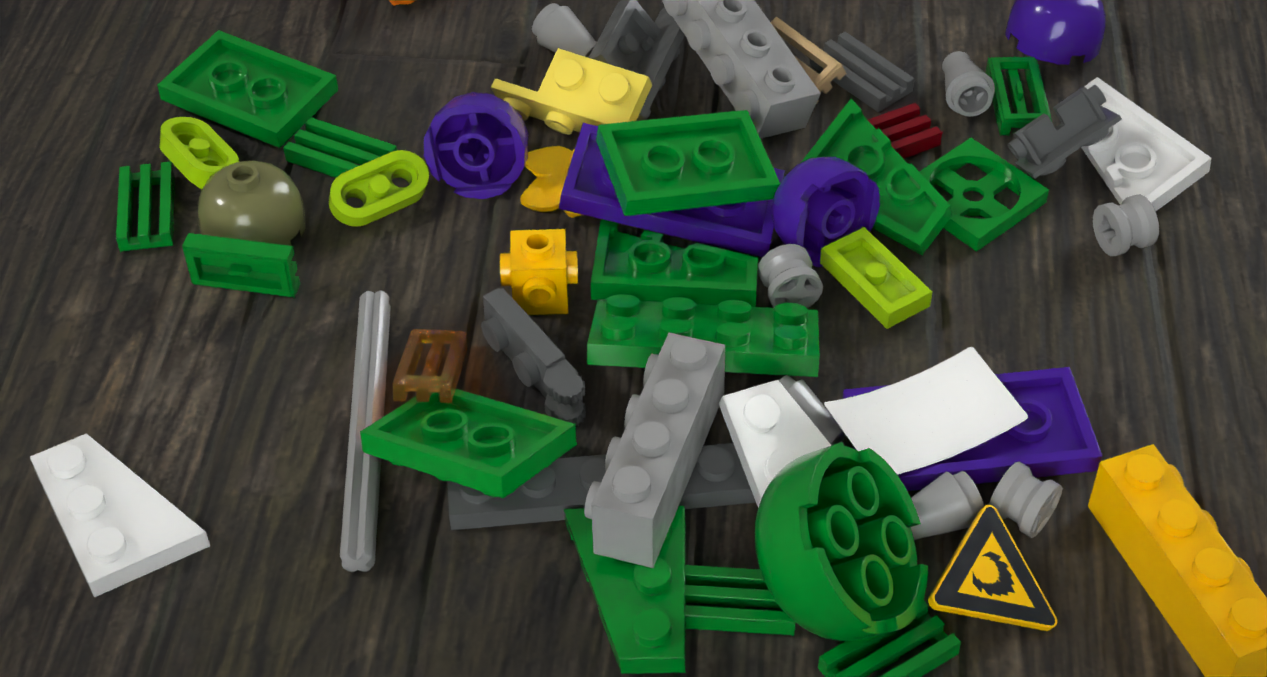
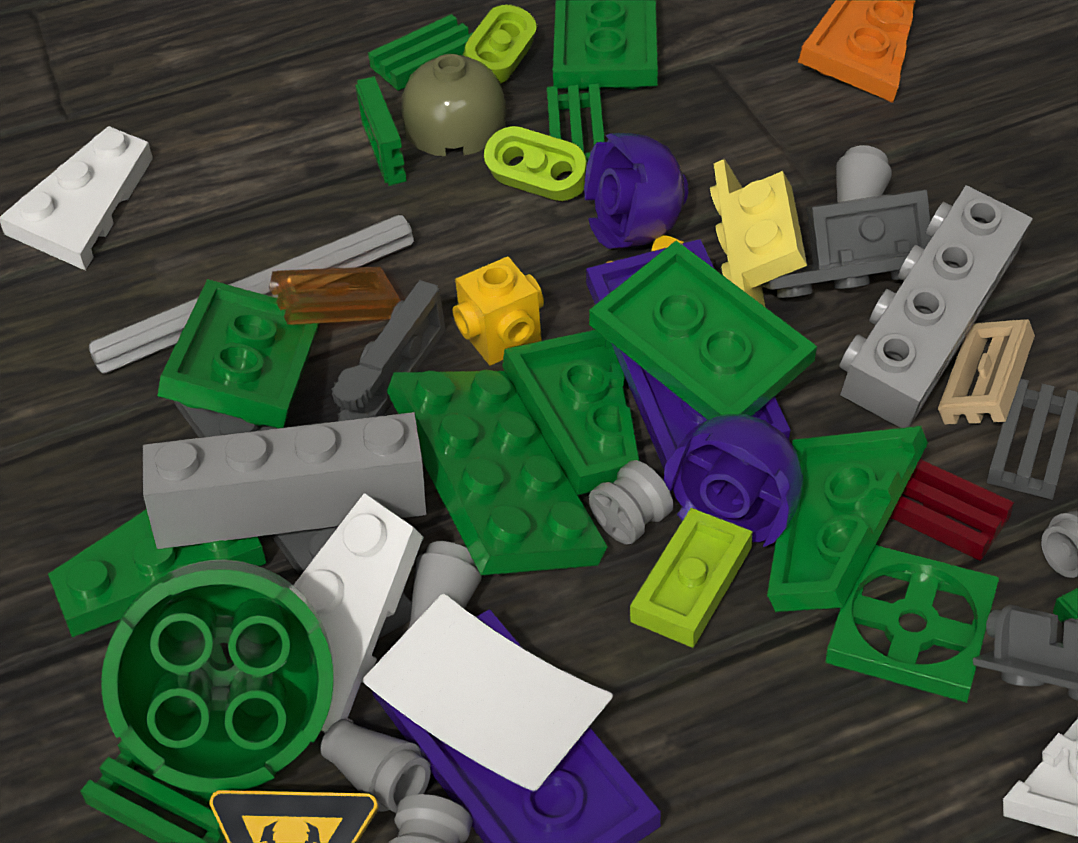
camera: 65 degrees right, 0 degrees up
light grey wheel [1093,194,1159,256] -> none

